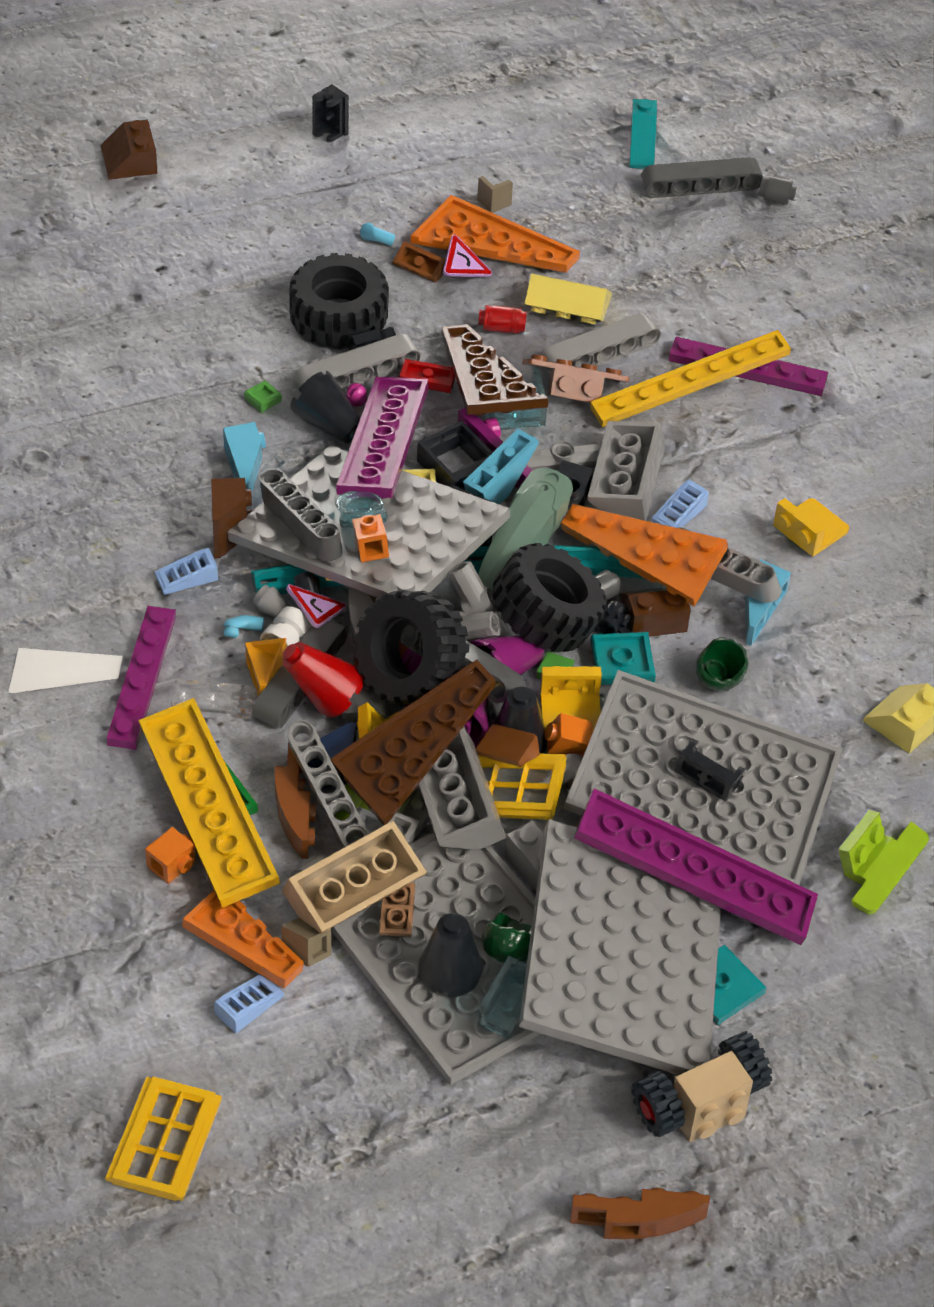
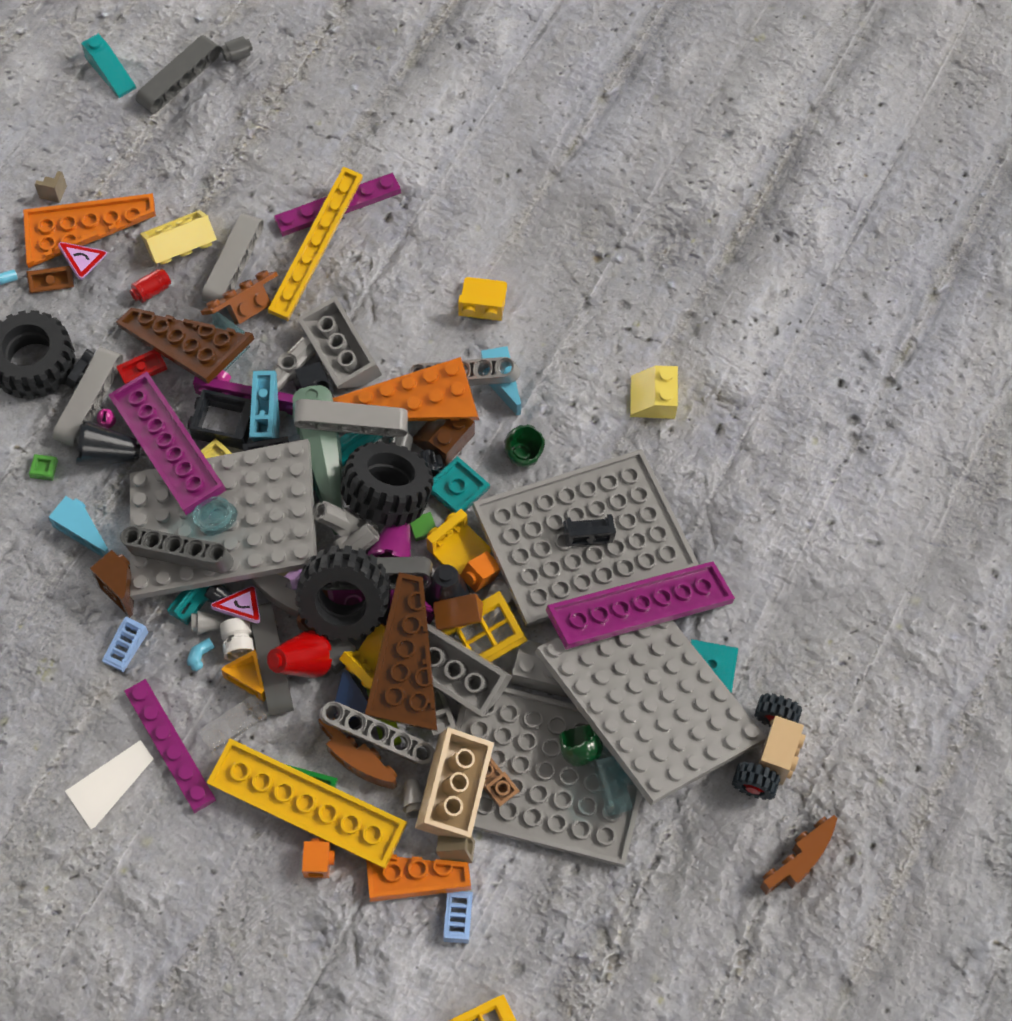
camera: 40 degrees left, 15 degrees up
orange brick [352,514,389,562] -> none
black cone [419,913,483,997] -> none
light blue slope [651,479,709,528] -> none
lime plate [838,810,929,915] -> none
none -> light grey beam [294,399,408,437]

